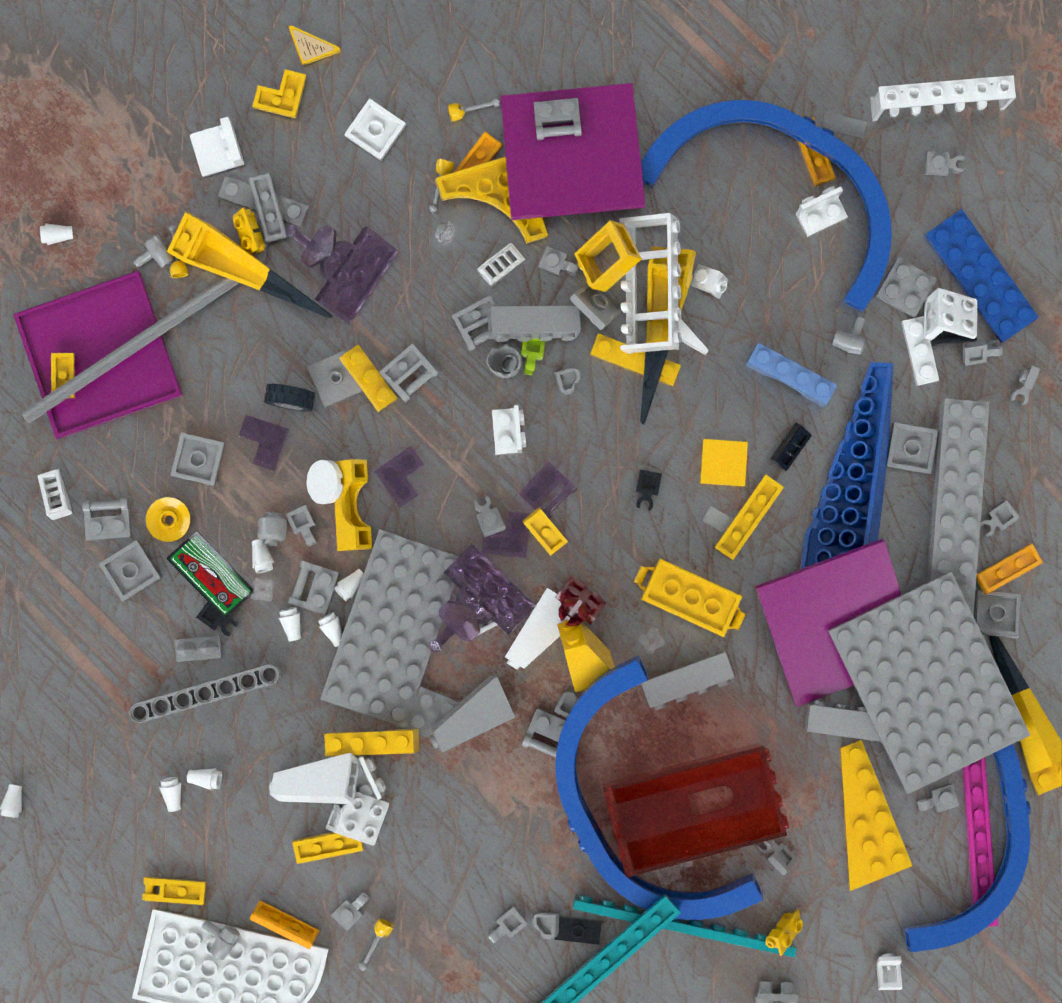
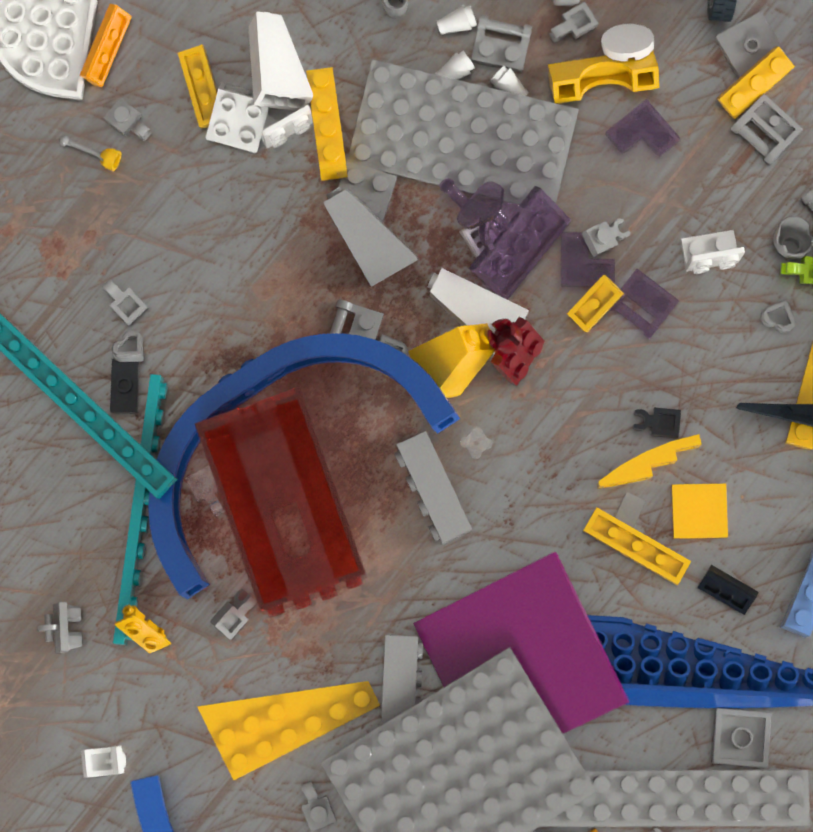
camera: 80 degrees right, 5 degrees down
yellow container [633,558,746,637] -> none
none -> yellow slope [597,434,702,489]

